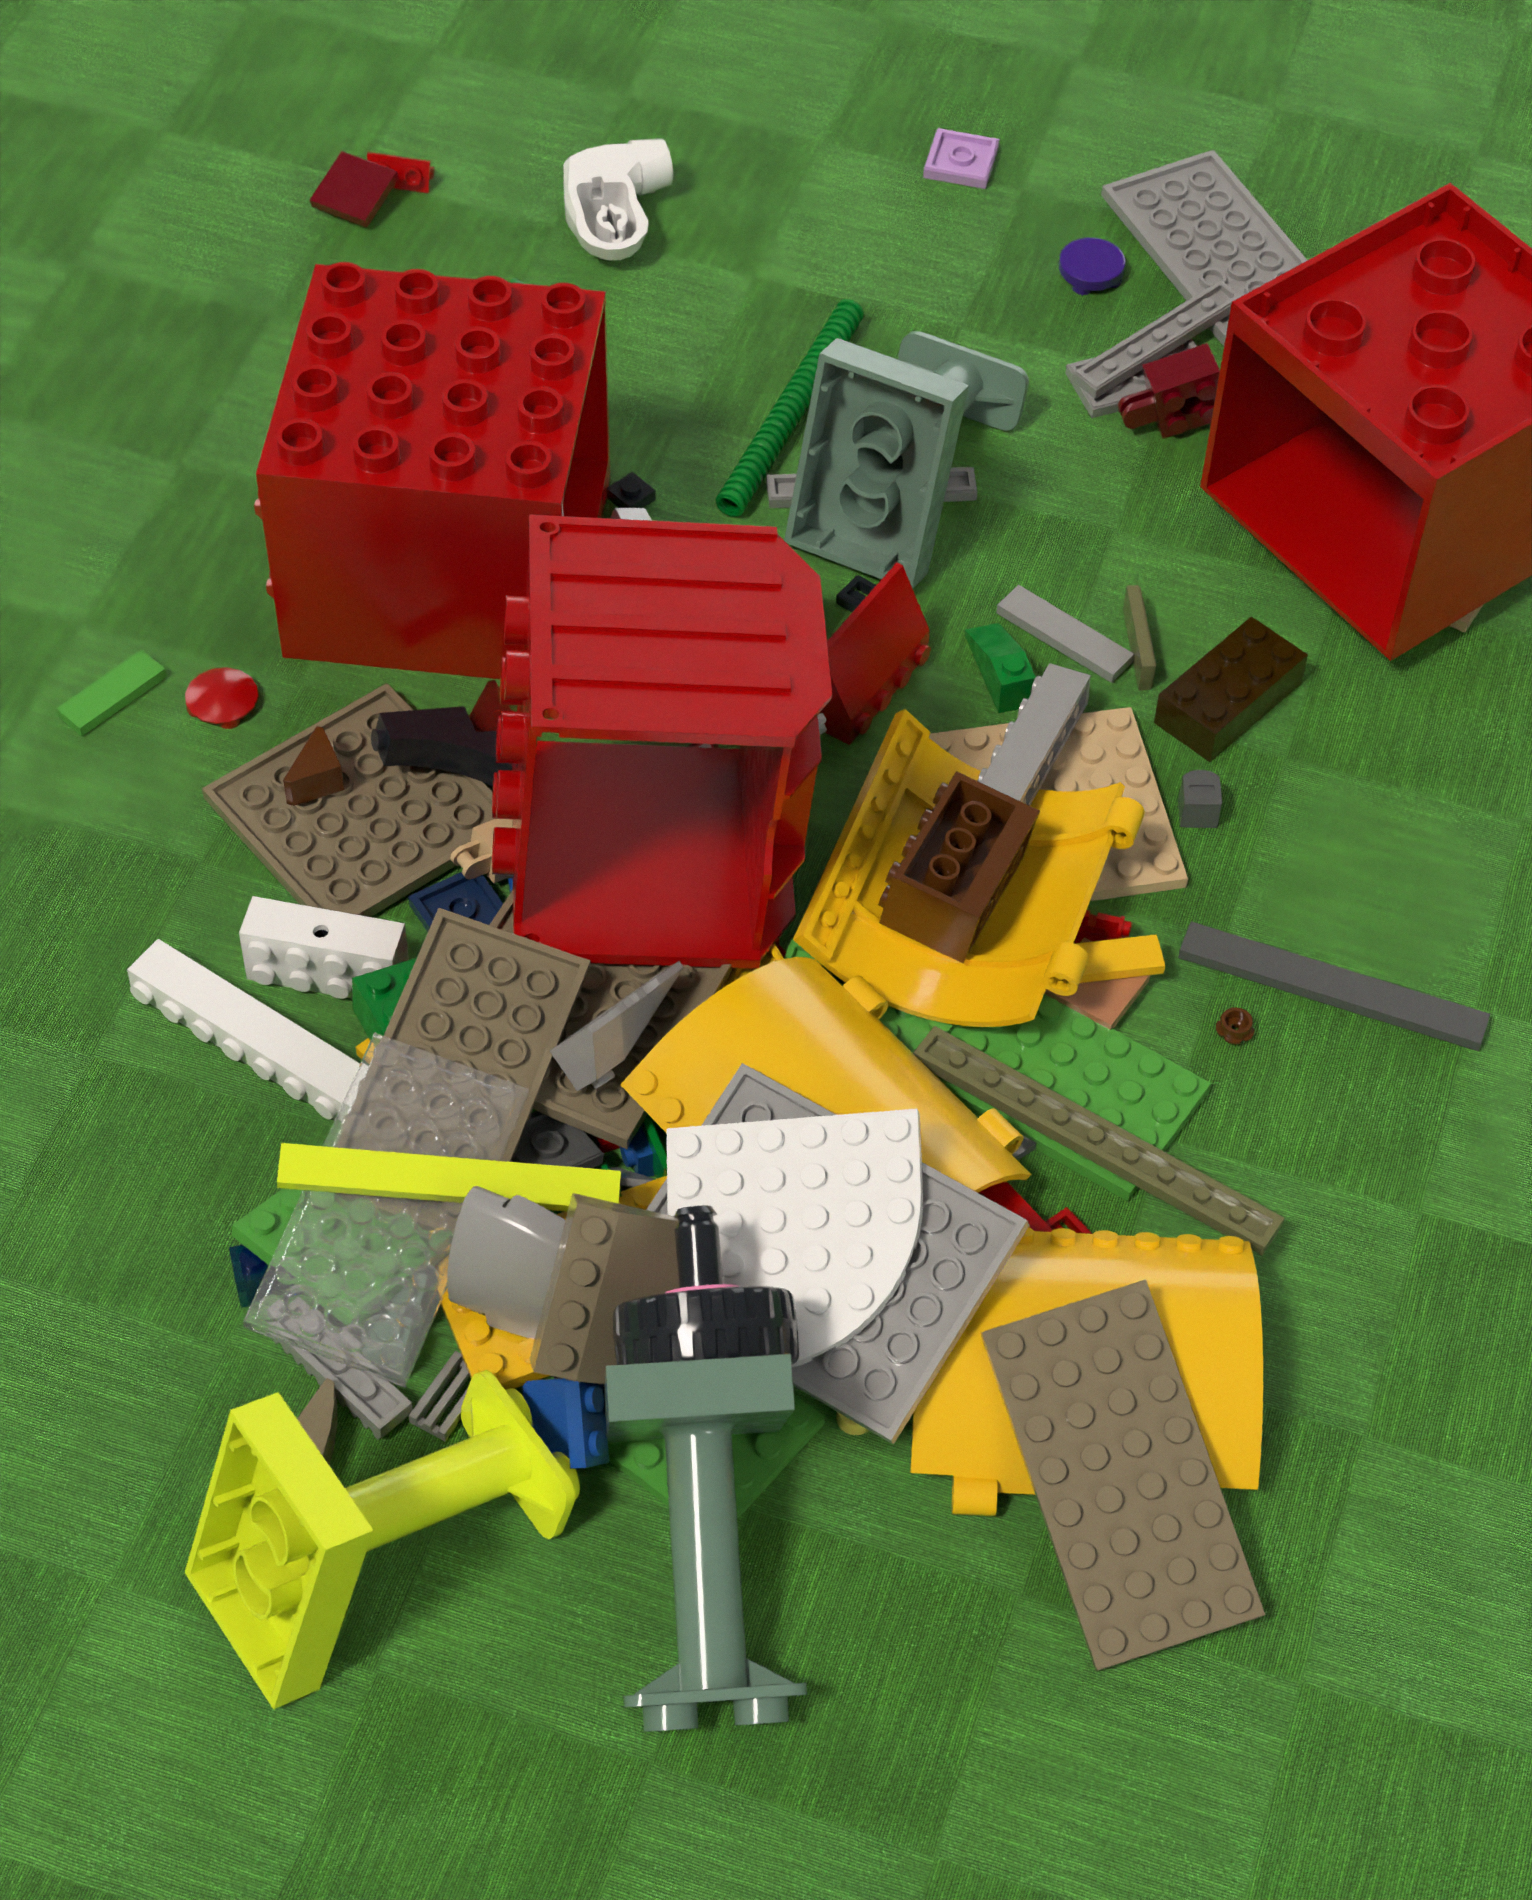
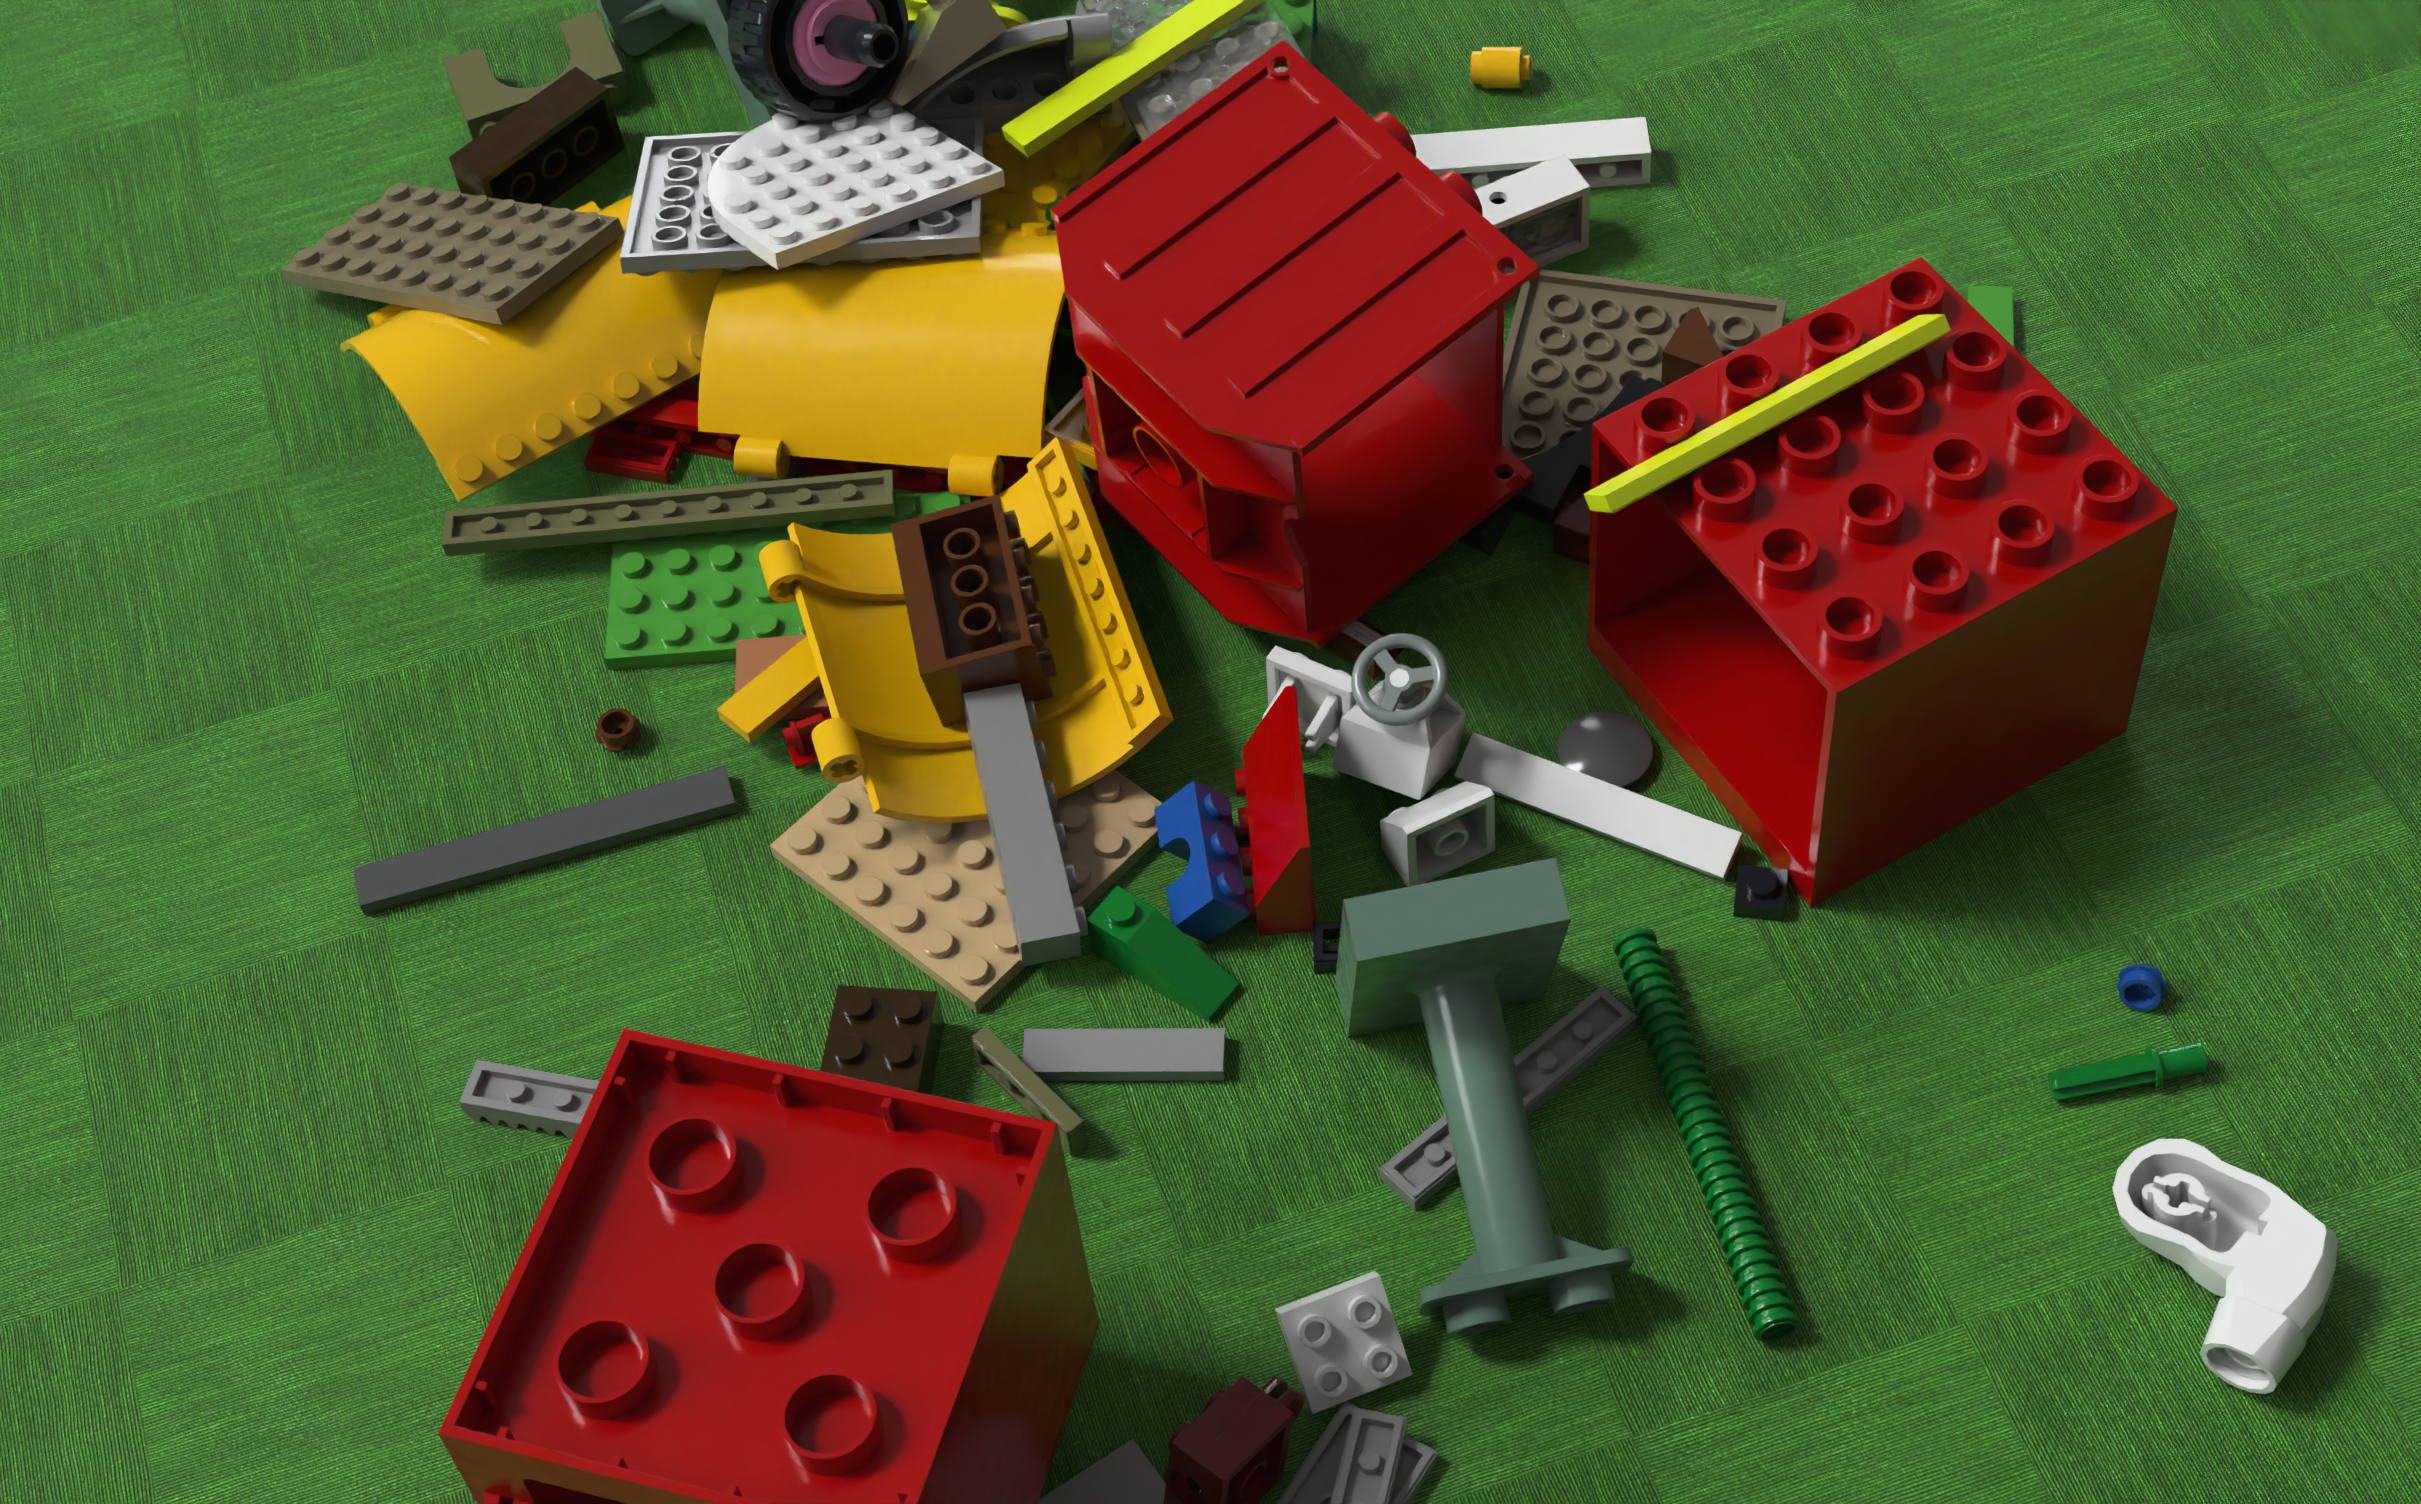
camera: 150 degrees right, 0 degrees up
dark grey piece [1178,770,1222,828] -> none
none -> olive arch [442,10,631,140]
none -> dark brown brick [449,67,625,206]
none -> light grey gear [459,1060,599,1139]
none -> blue arch [1154,780,1249,944]
none -> white plate [1275,1271,1413,1414]
none -> yellow brick [1470,46,1532,89]
none -> neon yellow tile [1583,314,1951,513]

